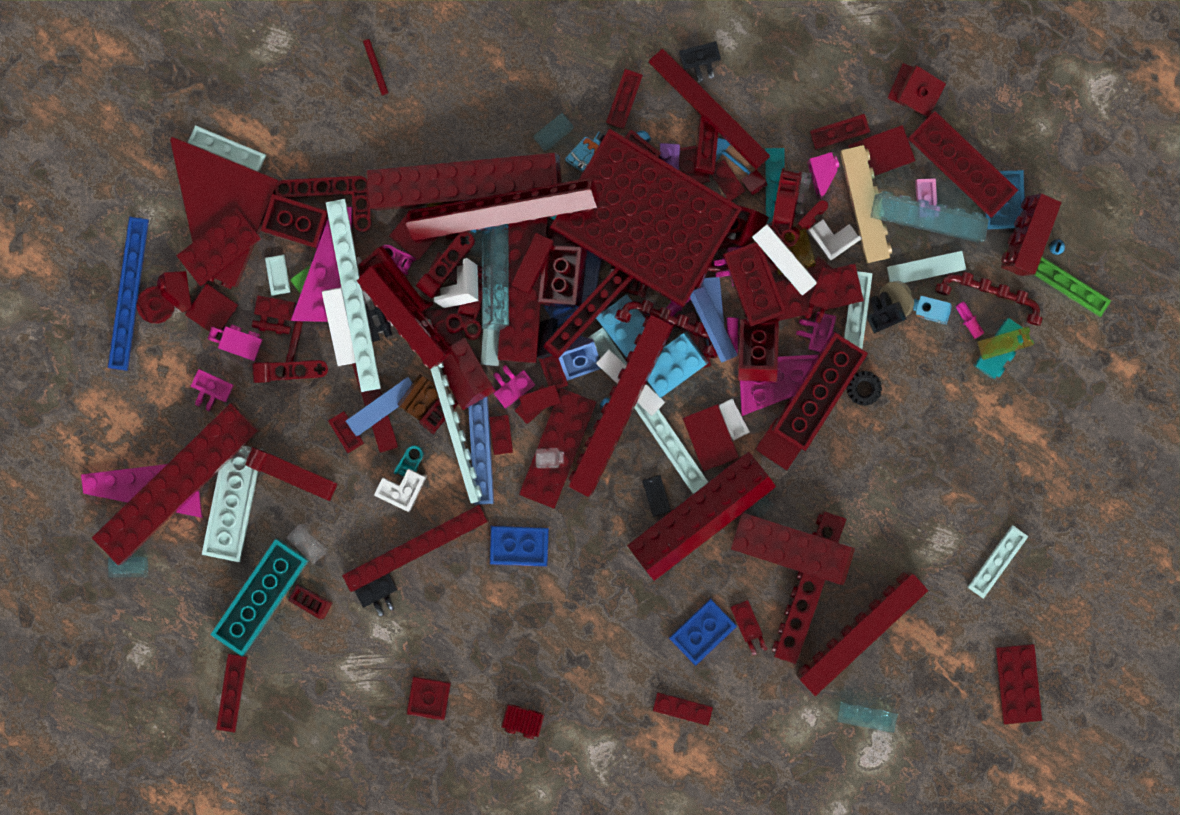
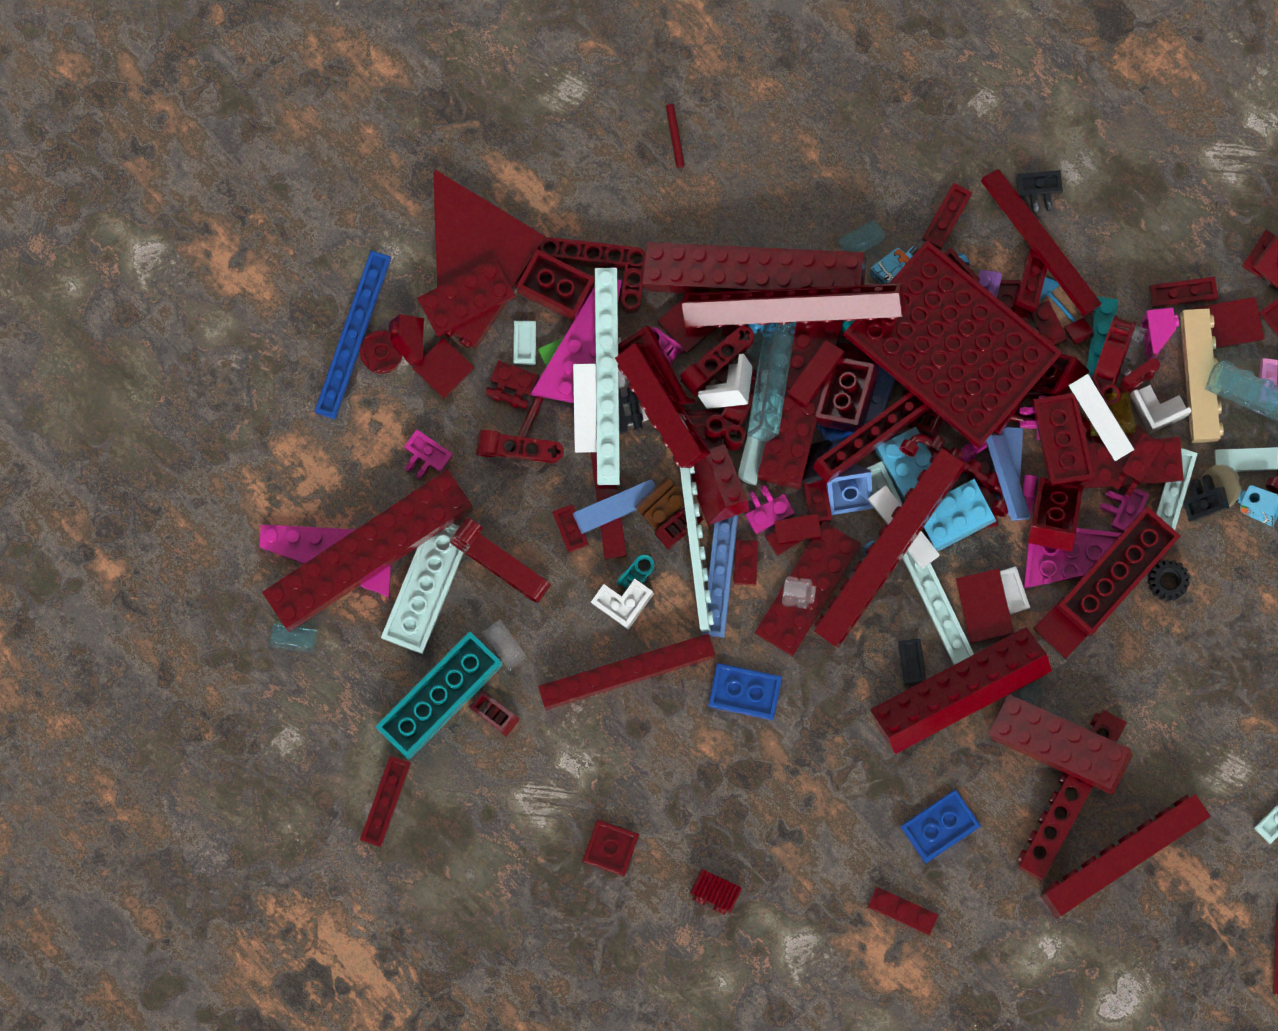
camera: 20 degrees right, 10 degrees down
light aqua tile [188,125,266,172] -> none
dark pink brick [207,324,263,361] -> none
black hinge [355,573,398,616] -> none
dark red hinge [730,599,768,656] -> none
clear light blue plate [837,702,898,733] -> none

